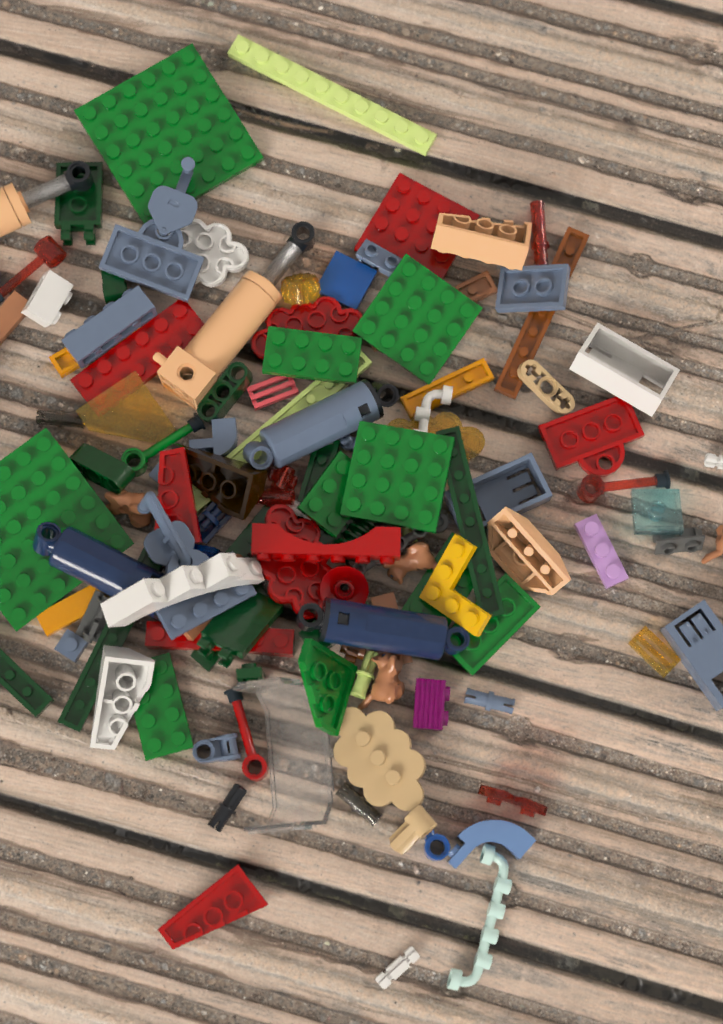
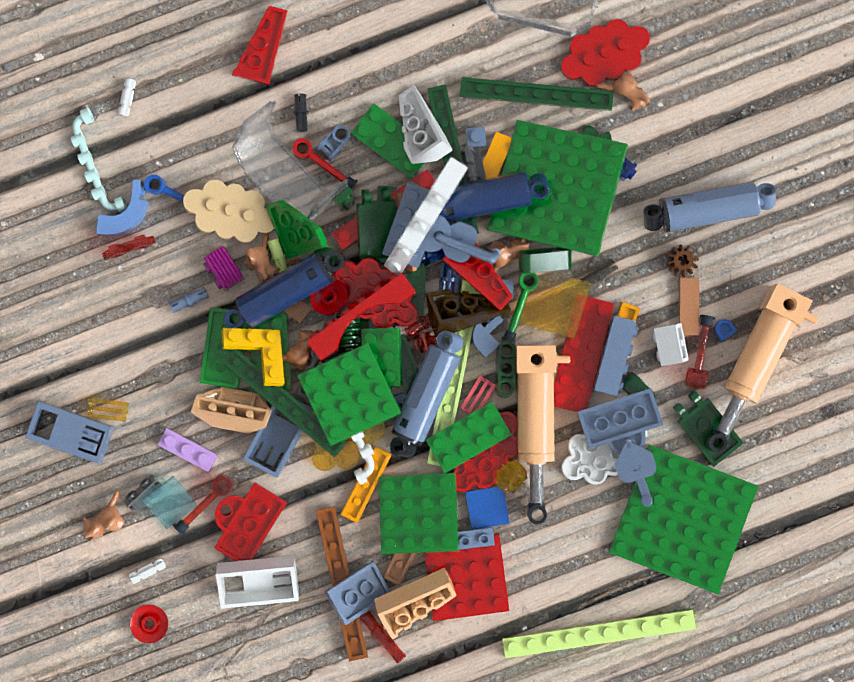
camera: 140 degrees right, 10 degrees up
clear smoke pin [335,782,383,827] -> none
tan piece [388,805,437,855] -> none
tan beam [517,360,575,415] -> none

